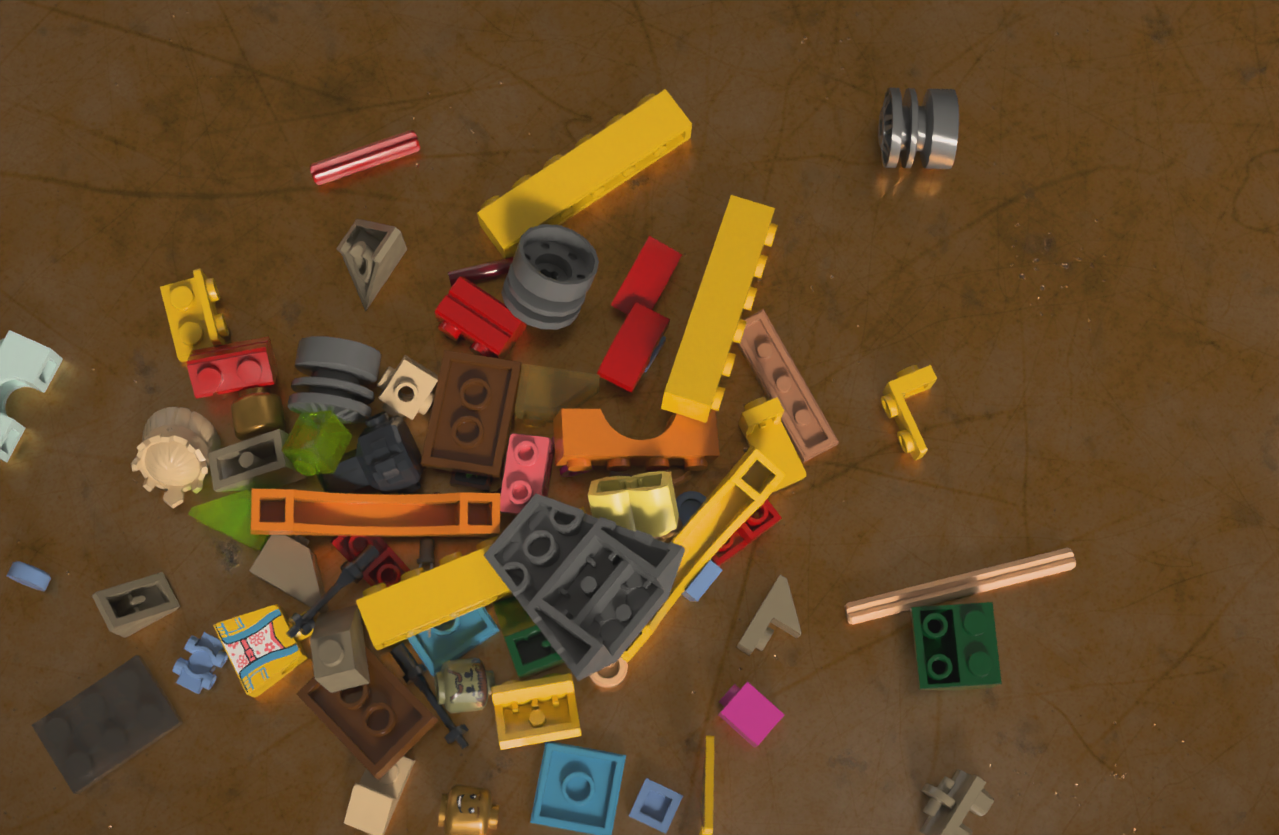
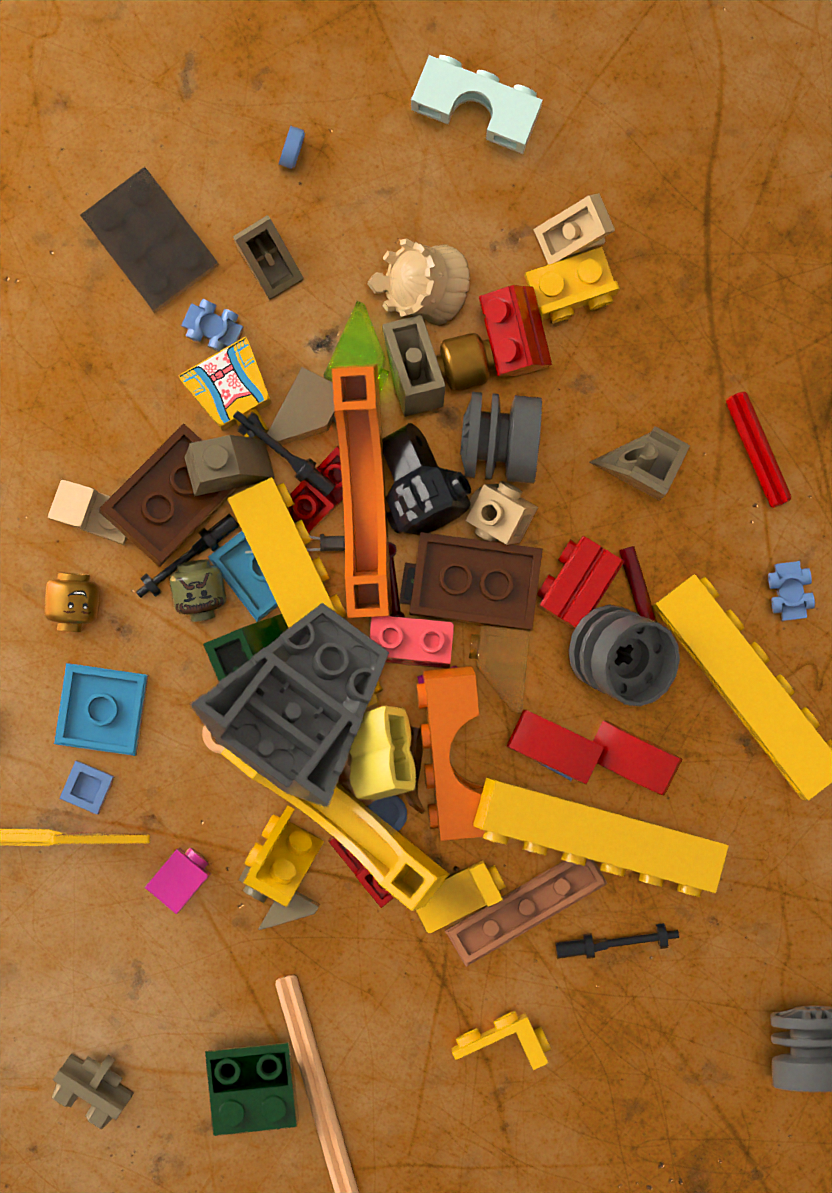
camera: 90 degrees right, 10 degrees up
clear neon green brick [281,410,353,476] -> none
yellow bracket [491,673,582,750] -> none
medium blue tile [682,560,722,601] -> none
none -> yellow bracket [243,805,324,907]
none -> tan slope [533,193,615,265]
none -> black piece [555,923,679,959]
none -> medium blue piece [768,561,815,621]

